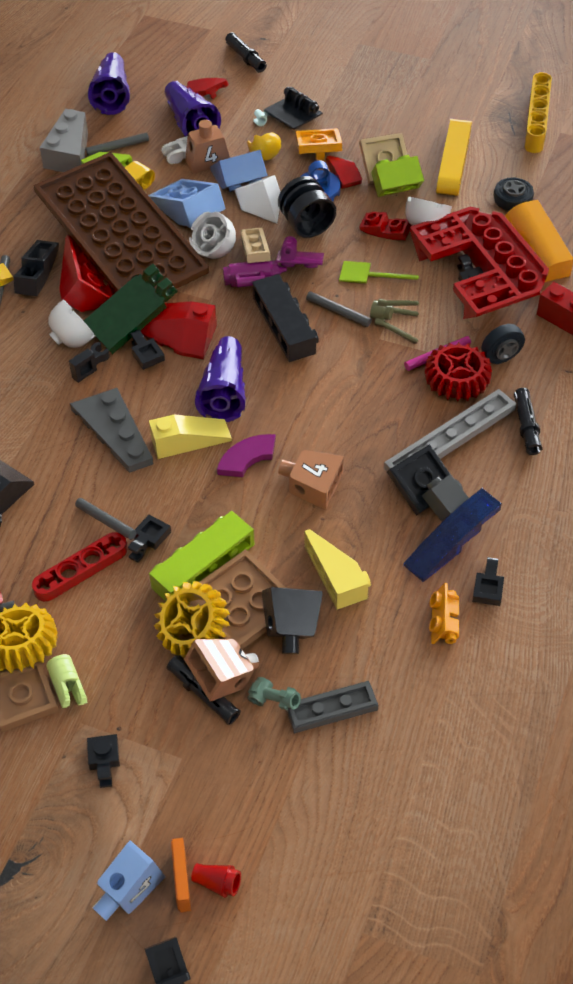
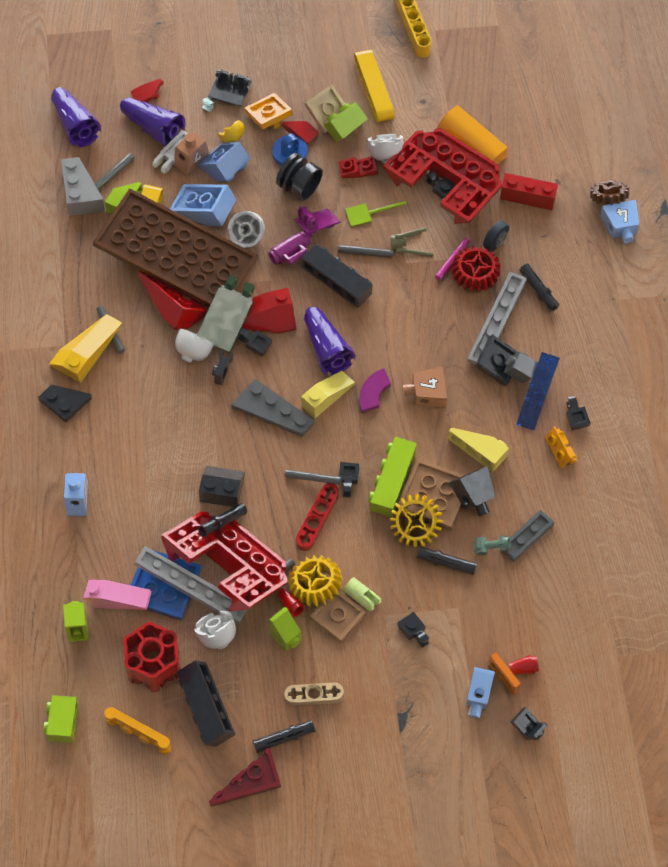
camera: 30 degrees left, 10 degrees up
black slope [13,240,59,296] -> none
nougat torso [184,639,259,701] -> none
black pin [225,32,267,73] -> none
white slope [234,175,280,224] -> none
tan tile [240,228,271,263] -> none
black wheel [493,177,534,211] -> none

